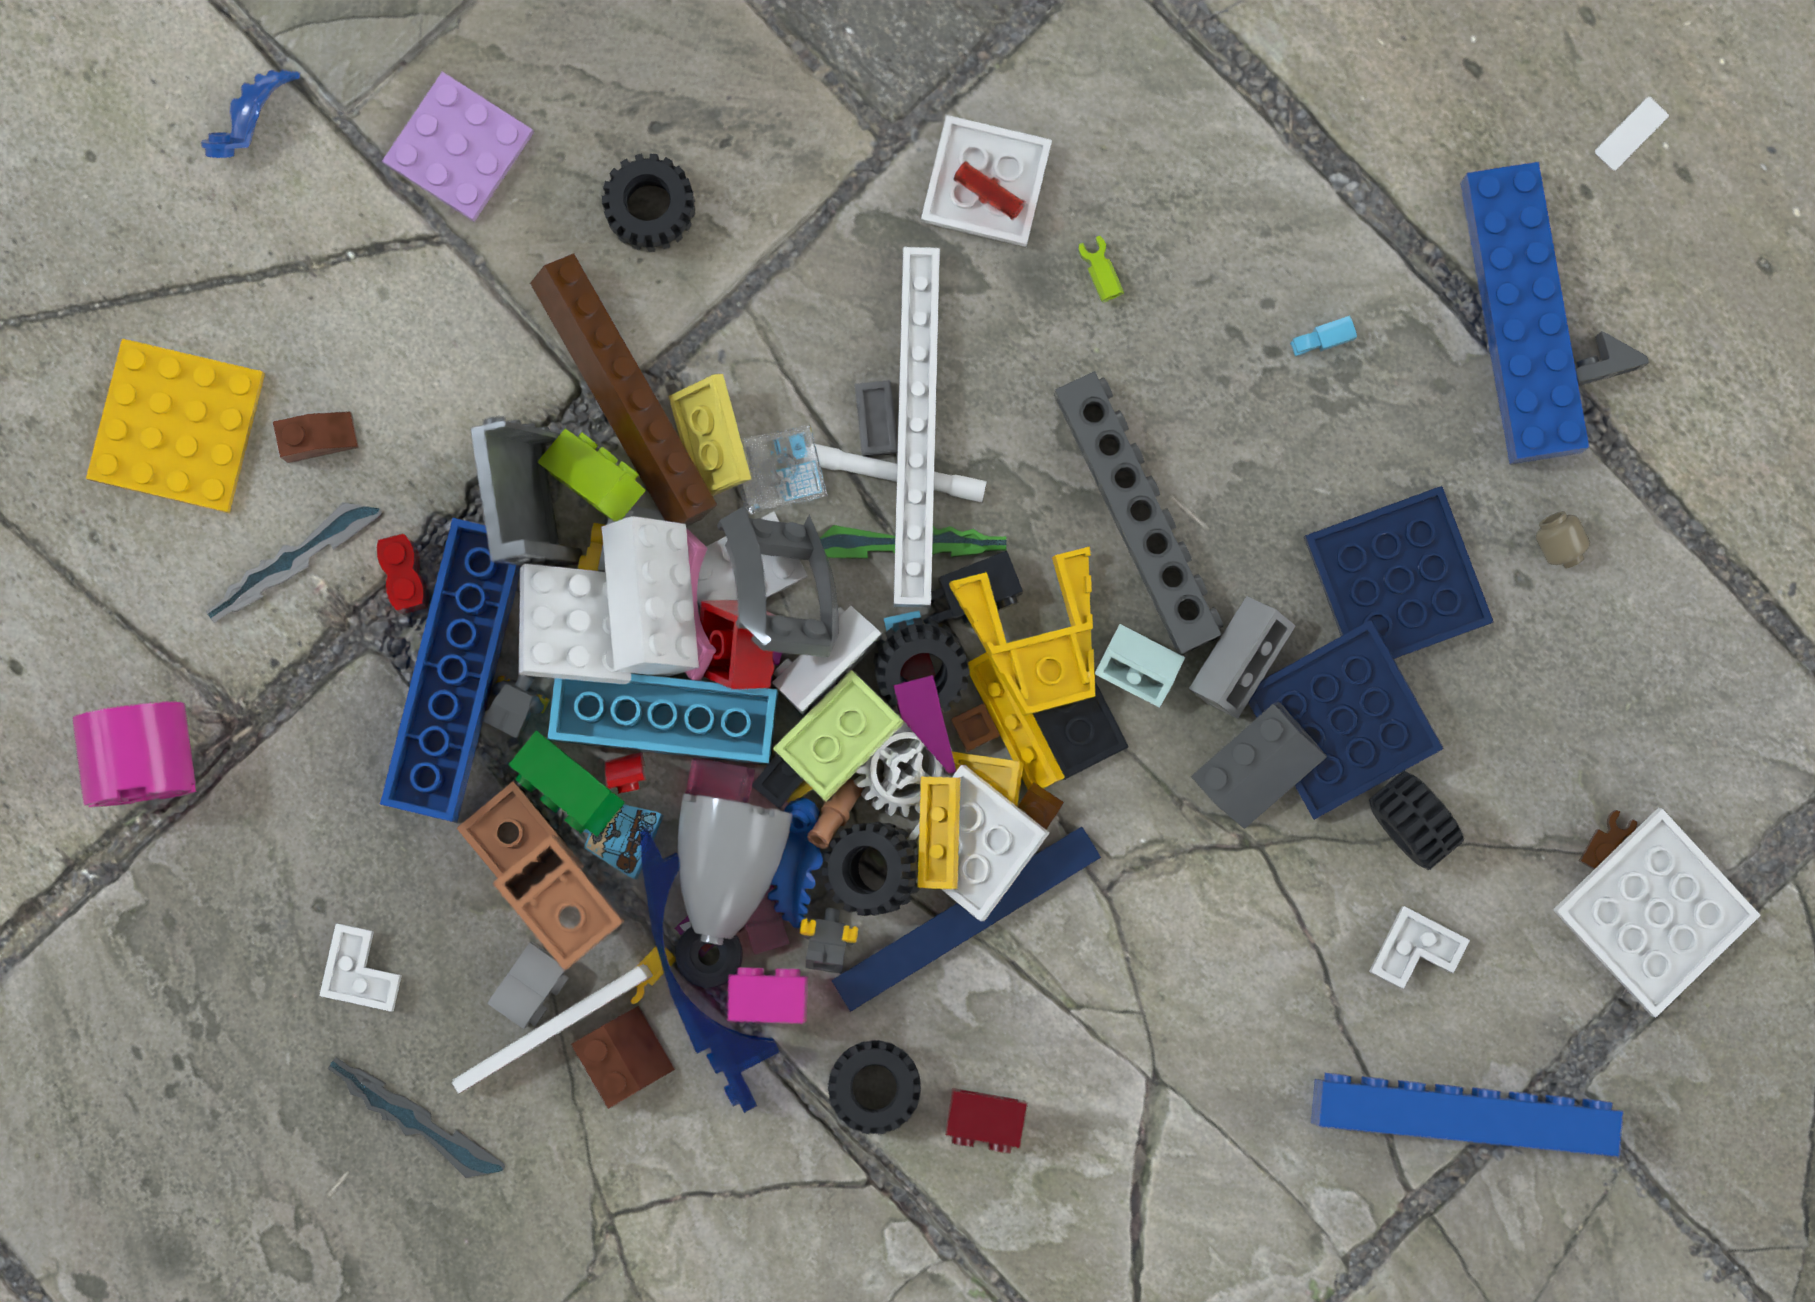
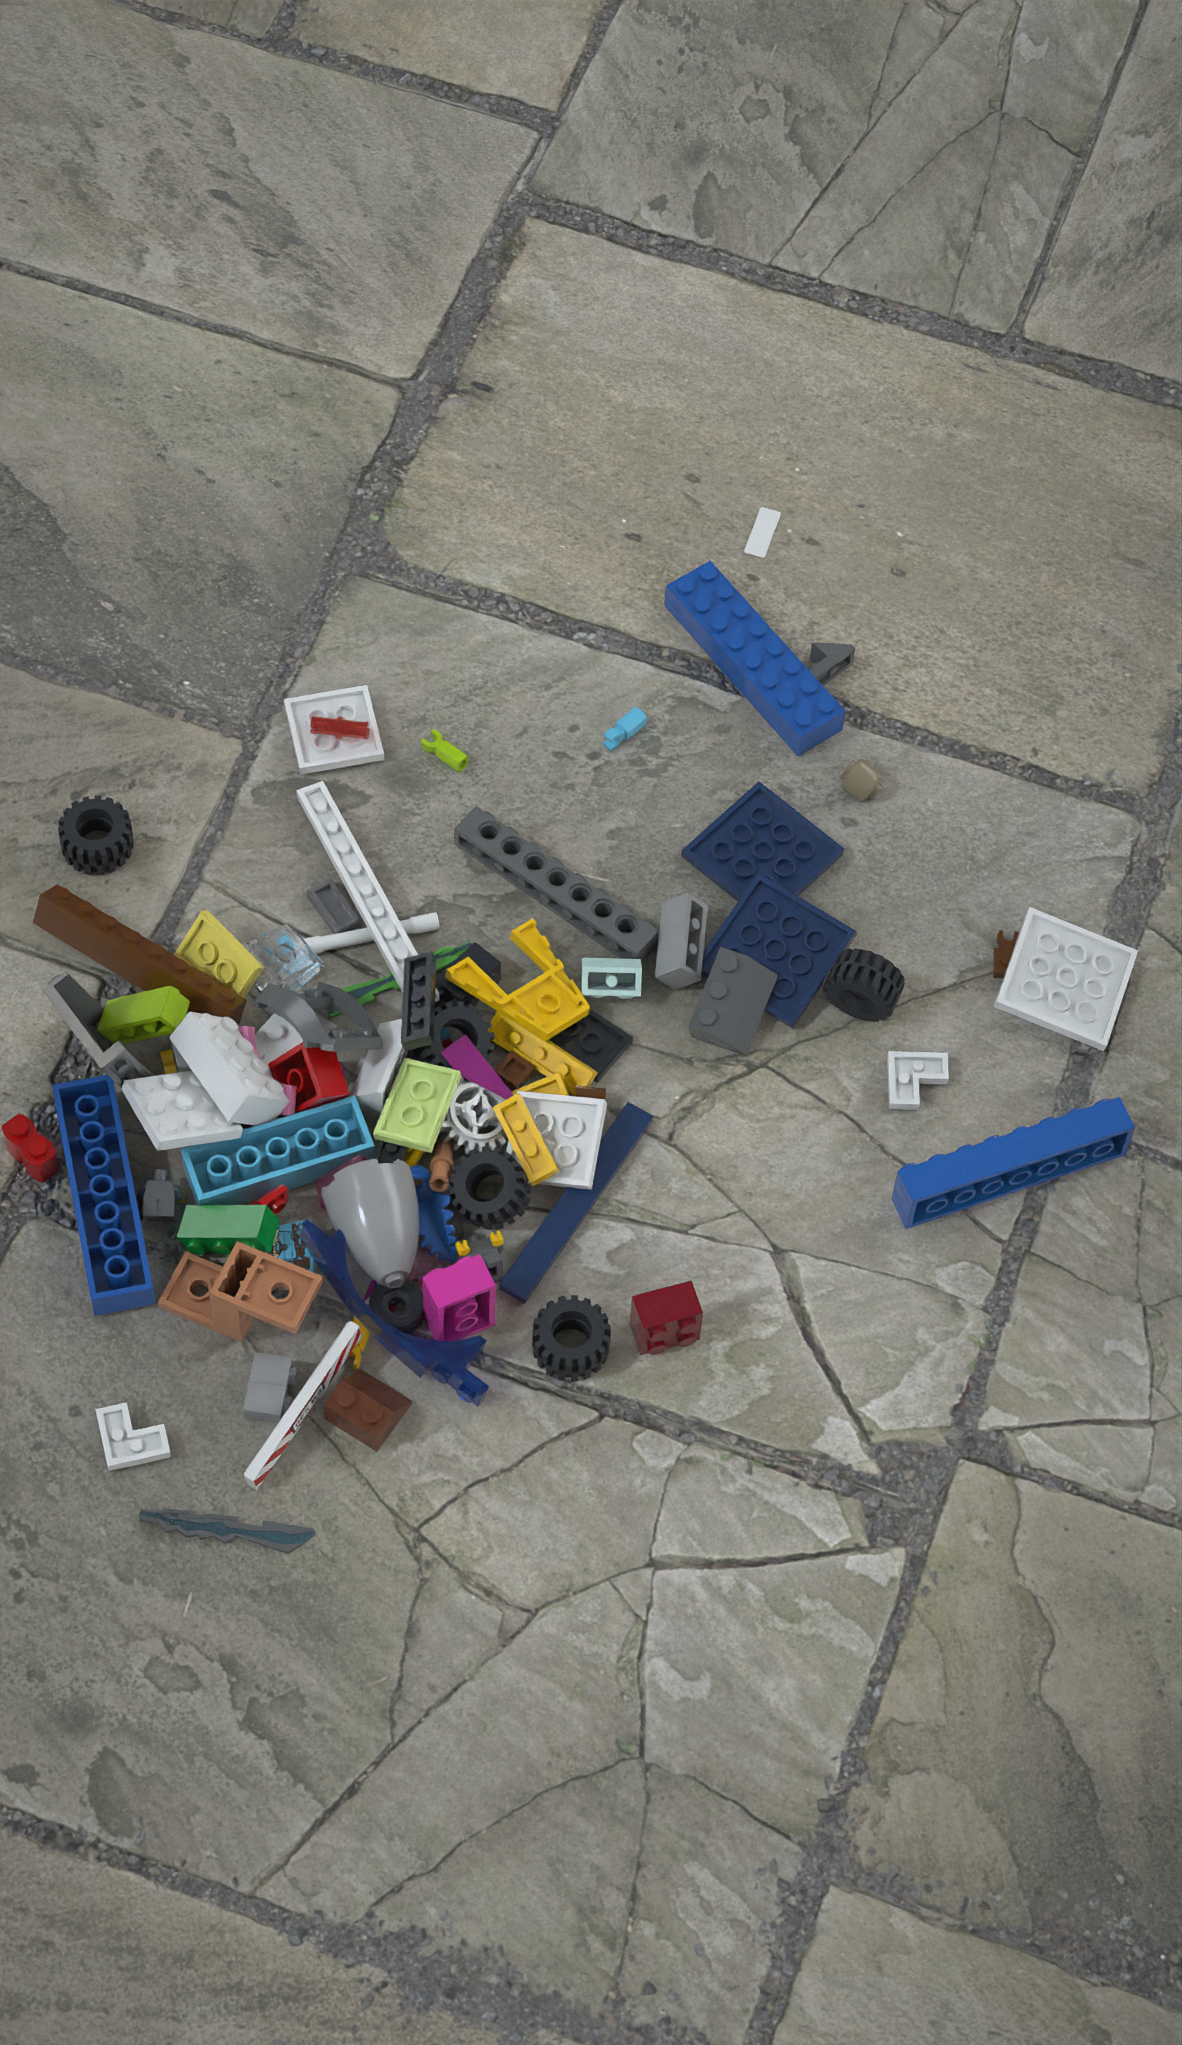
camera: 30 degrees left, 25 degrees down
none -> black plate [401,951,437,1051]

